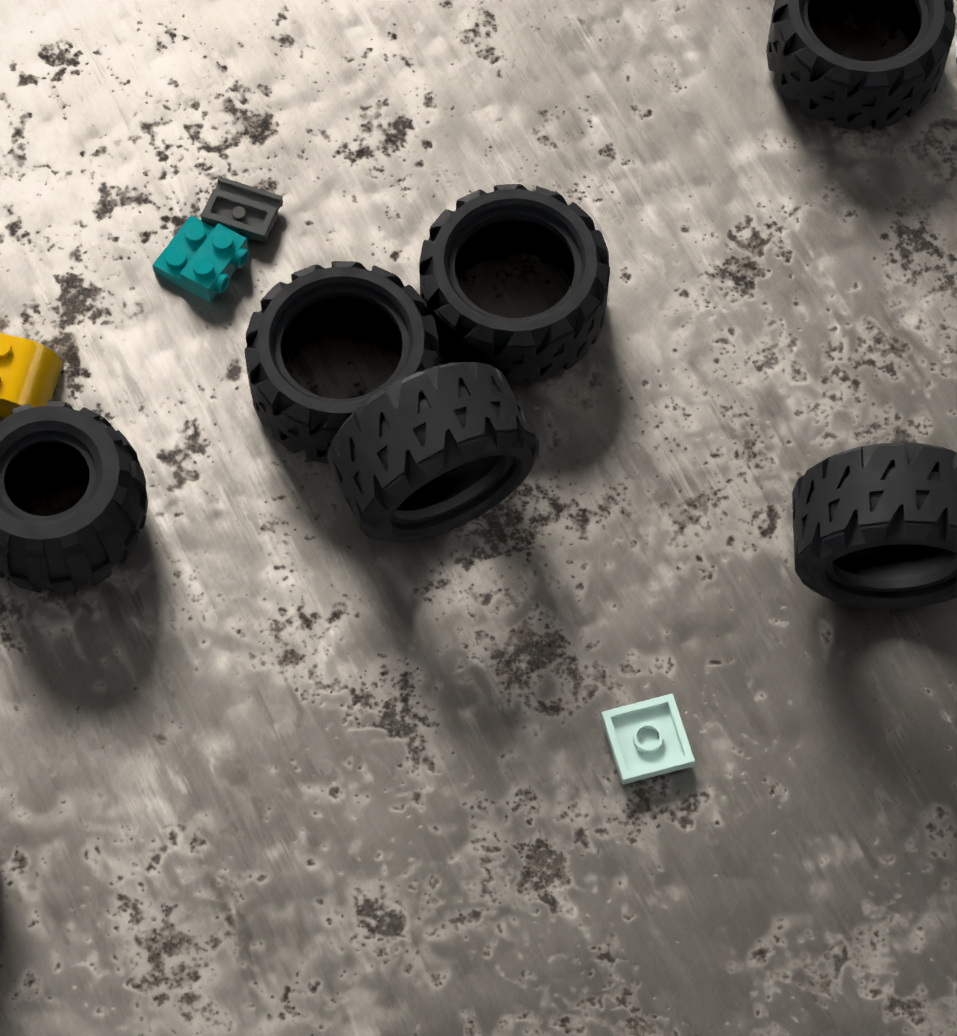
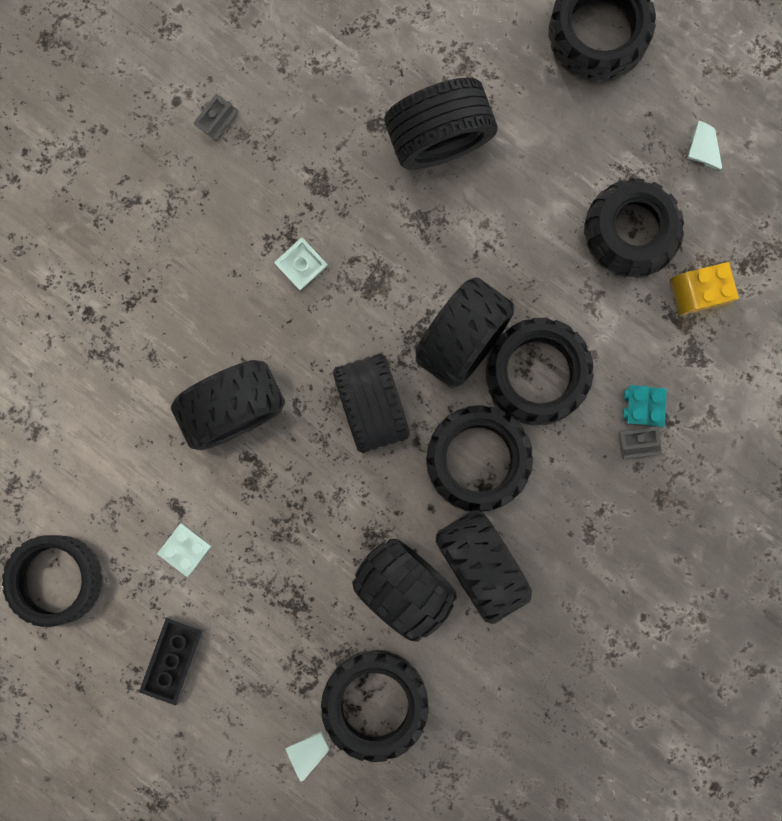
camera: 160 degrees right, 20 degrees up
none -> black tyre [333,353,410,453]
none -> black tyre [352,539,457,642]
none -> black tyre [384,77,498,169]
none -> black tyre [436,510,532,624]

